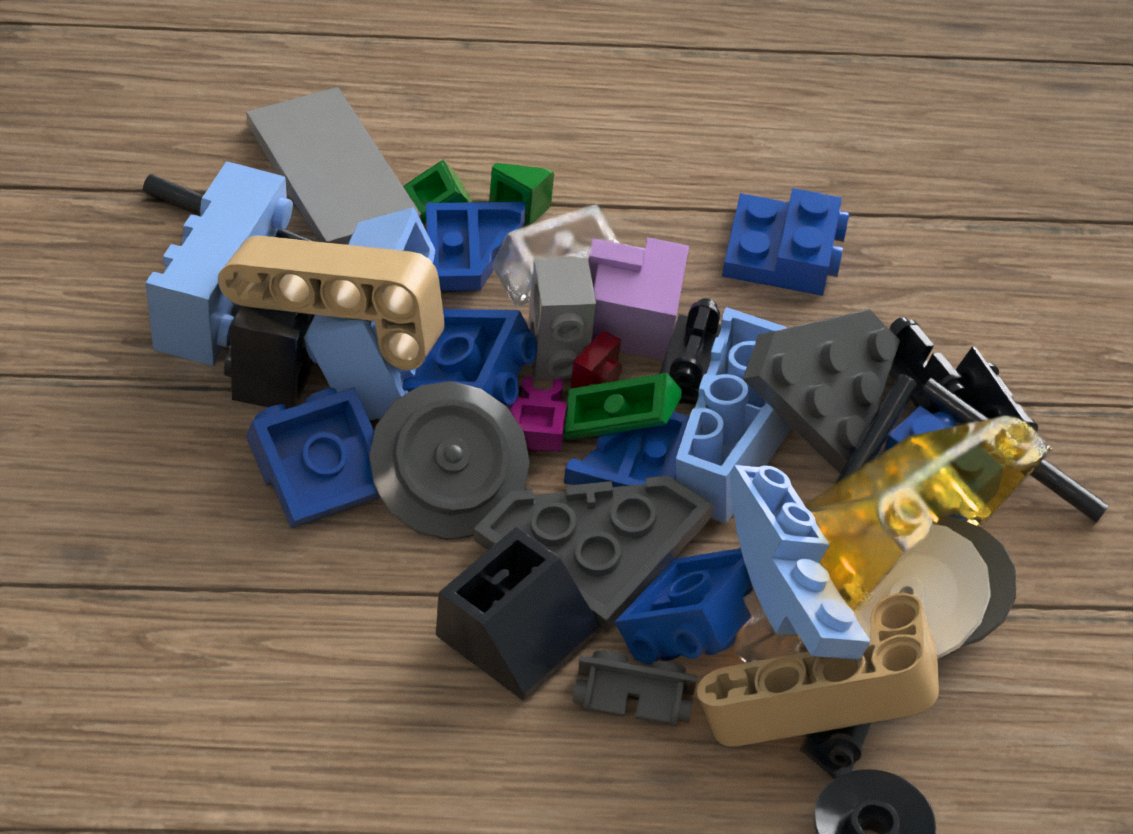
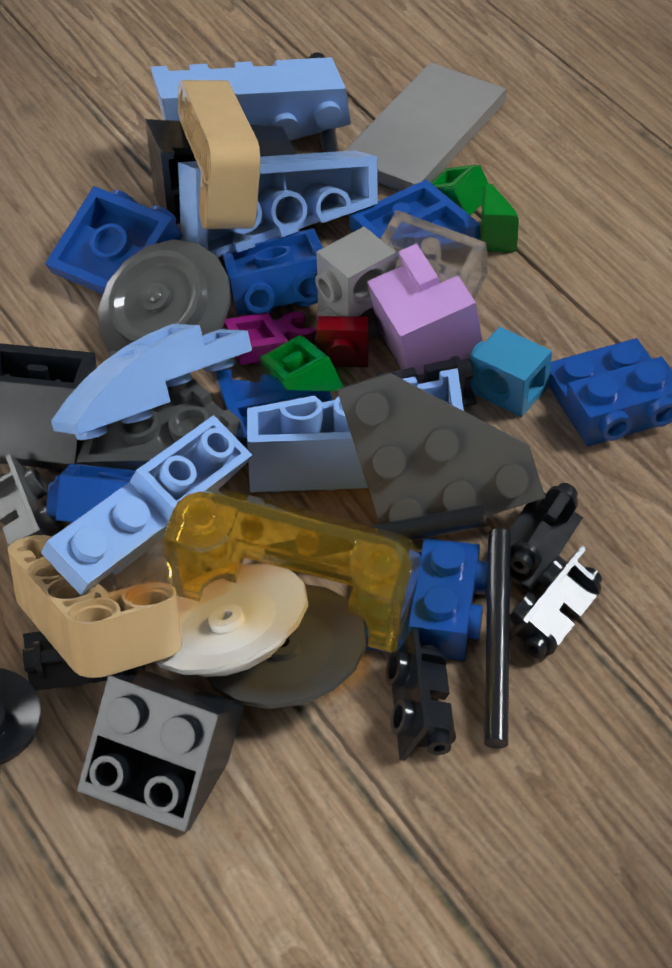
camera: 65 degrees right, 0 degrees up
none -> light blue slope [51,324,252,440]
none -> black slope [77,668,244,832]
none -> black hinge [386,629,456,761]
none -> dark azure brick [469,326,552,417]

